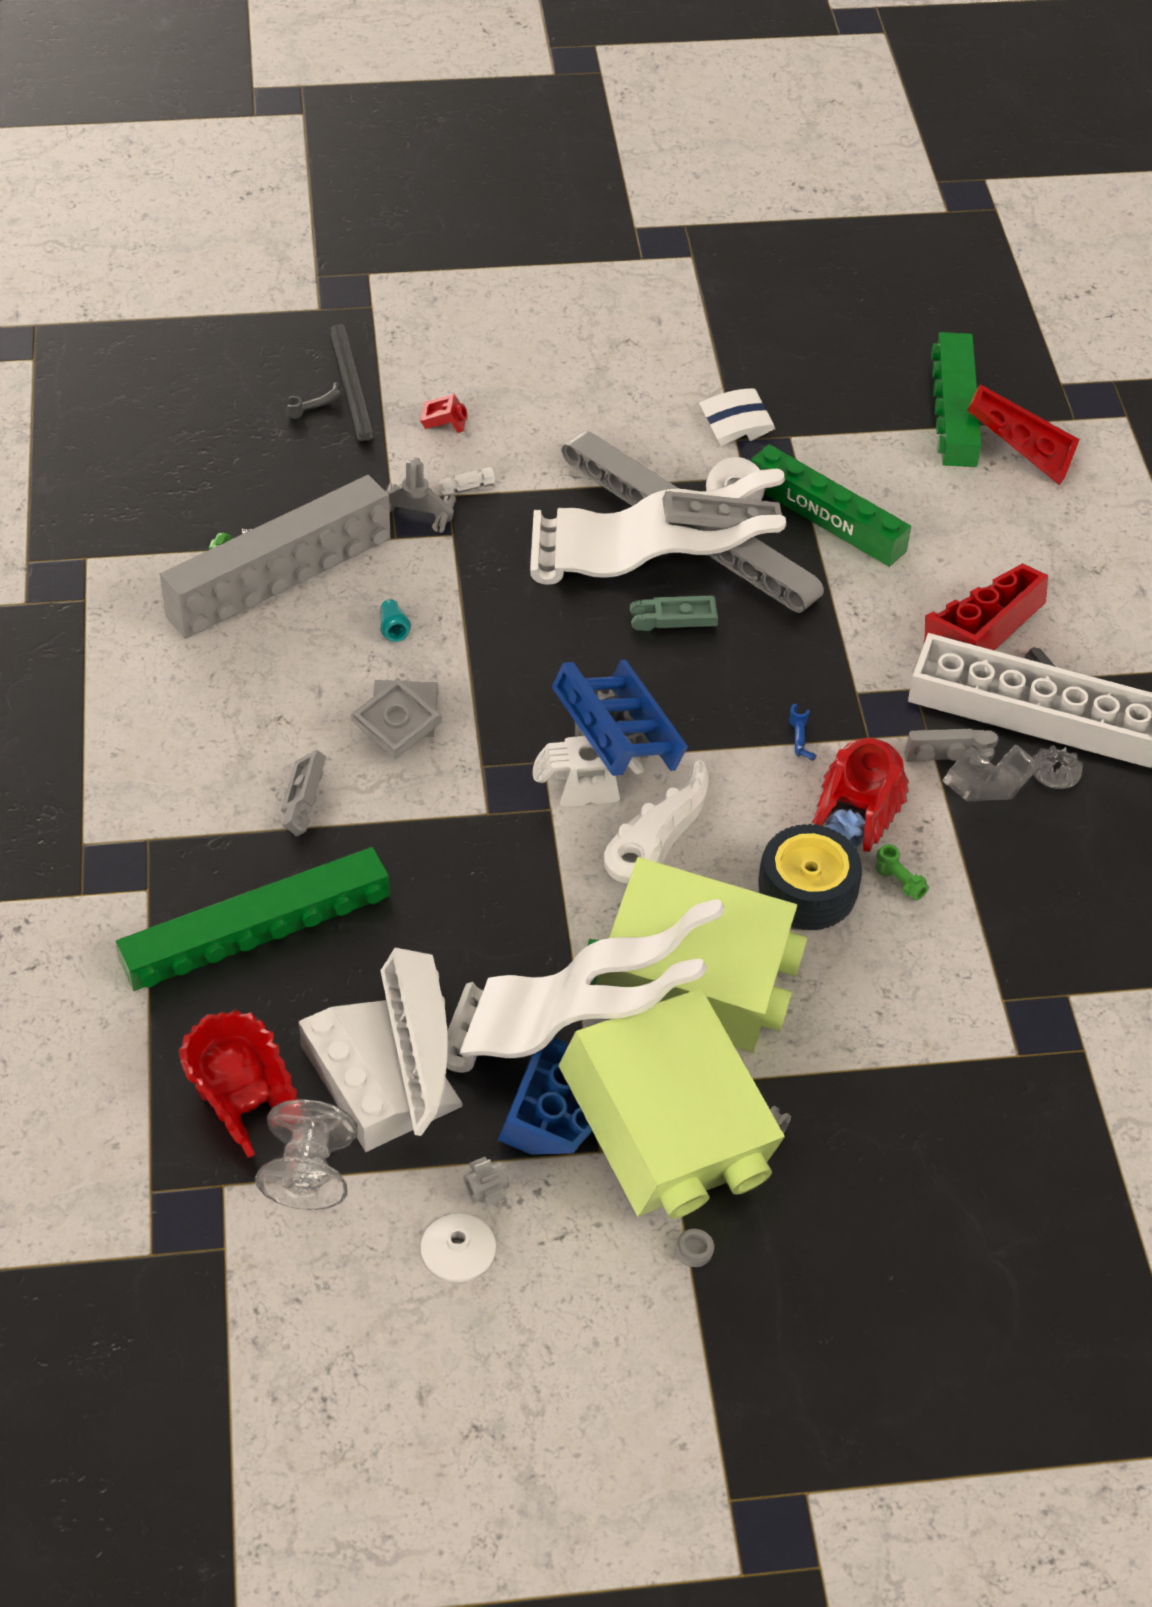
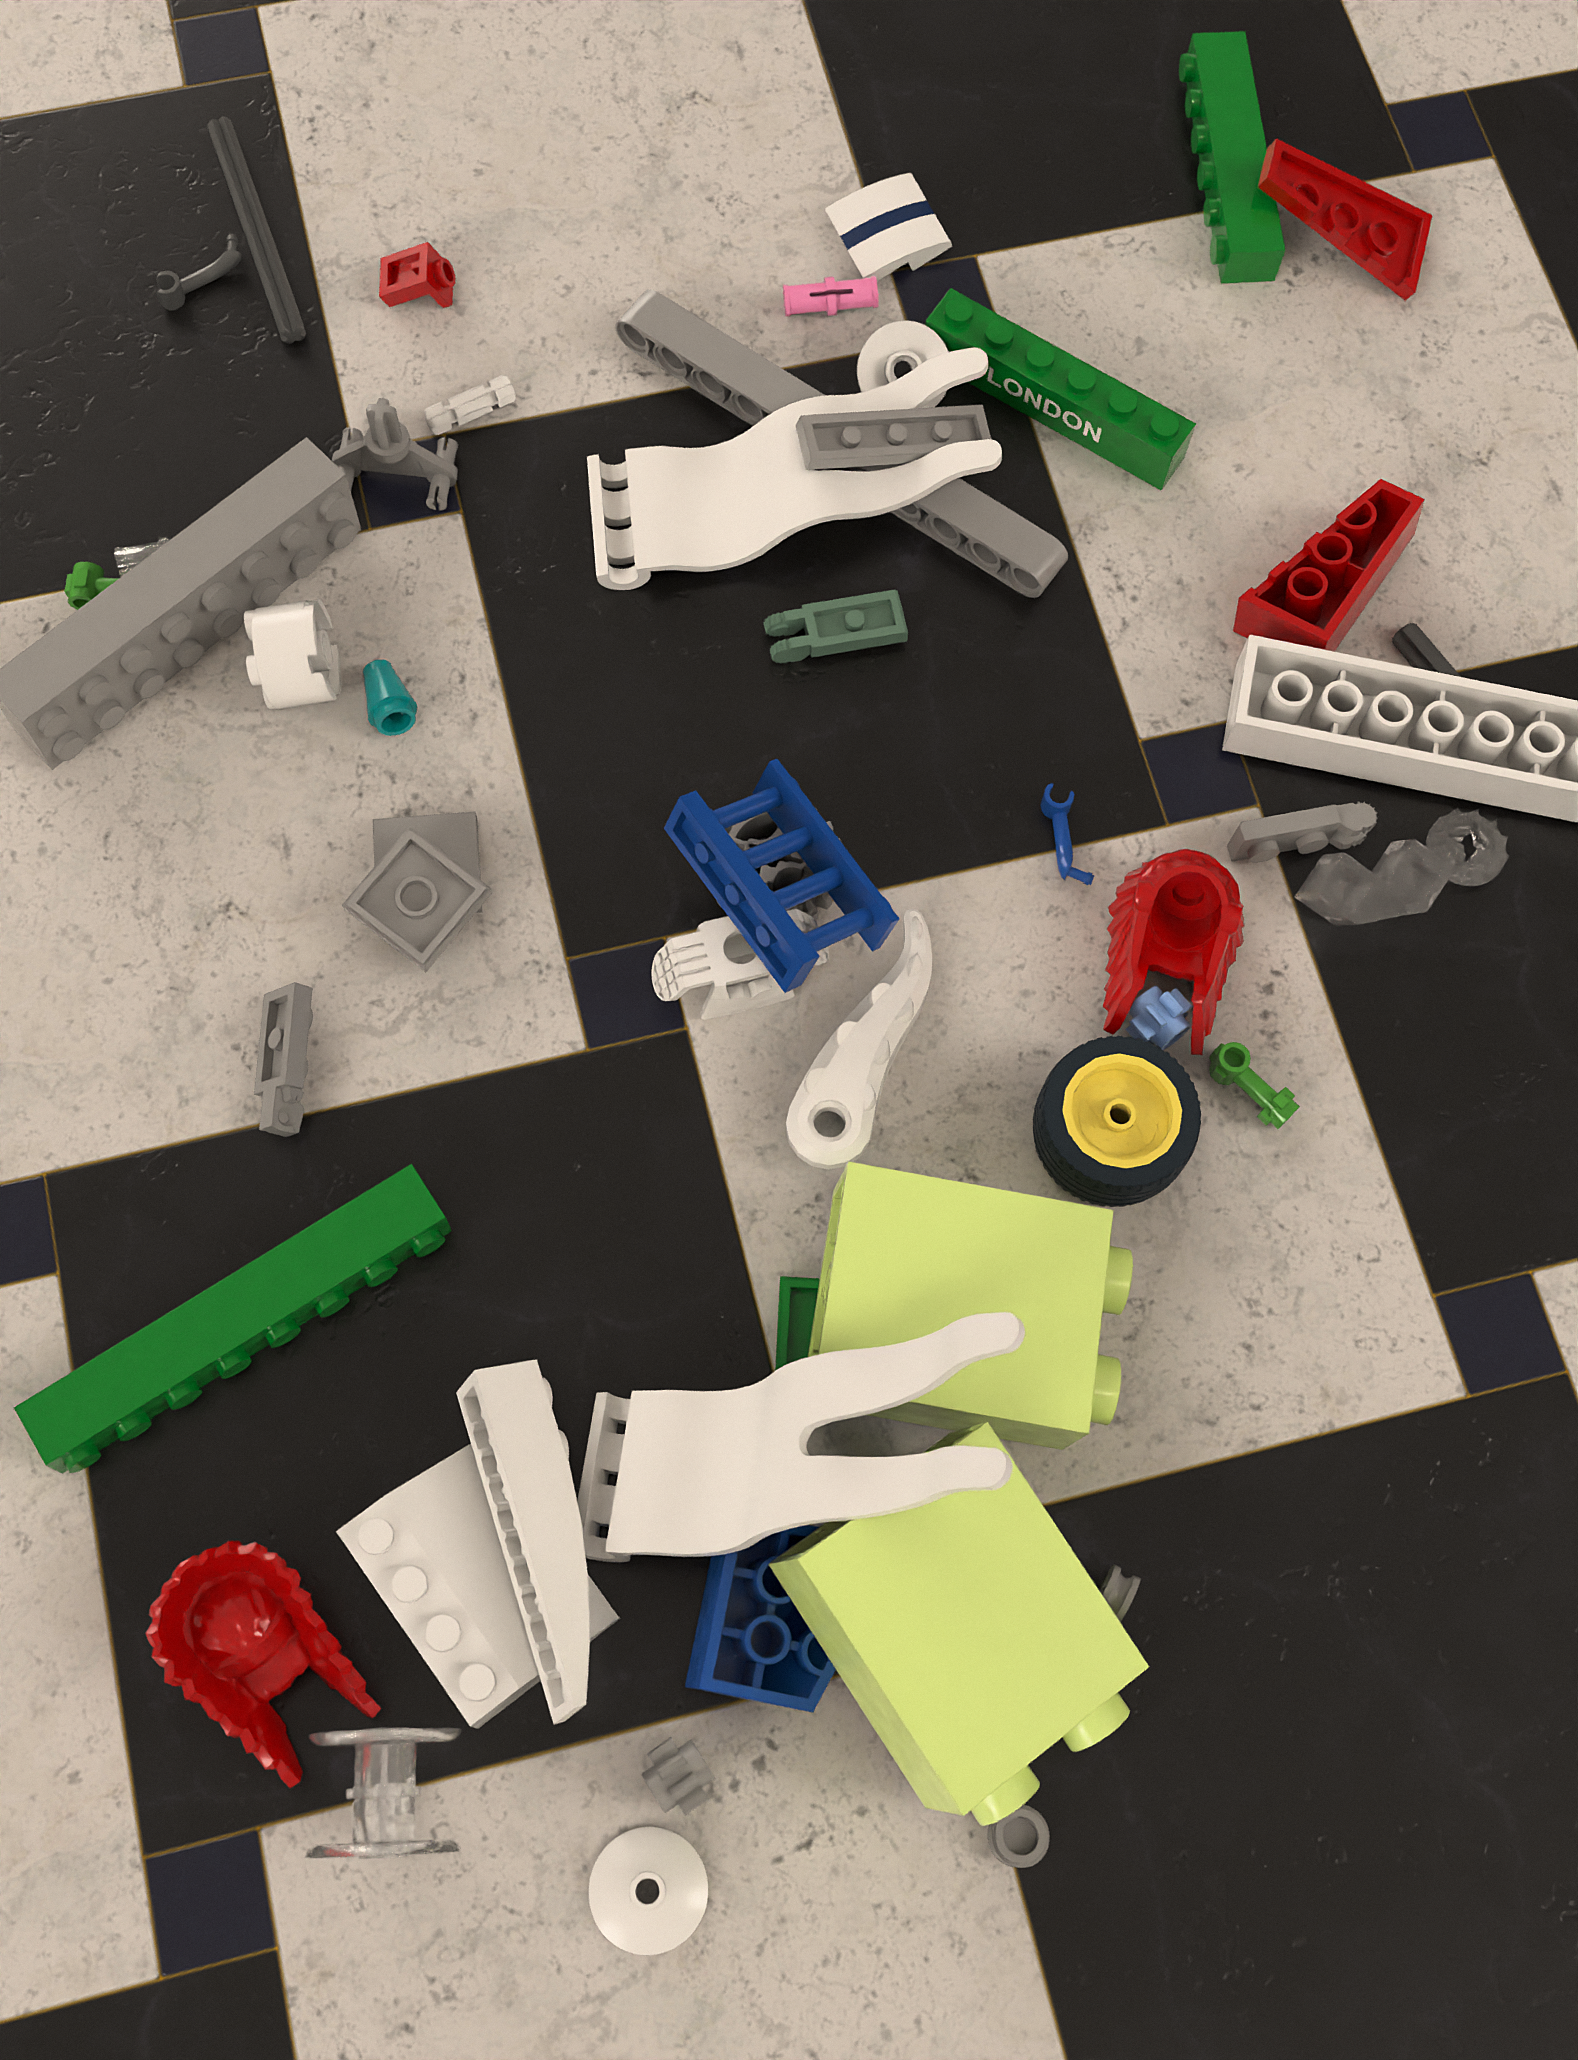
camera: 10 degrees left, 20 degrees up
none -> white brick [244,599,342,709]
none -> bright pink pin [783,276,878,316]

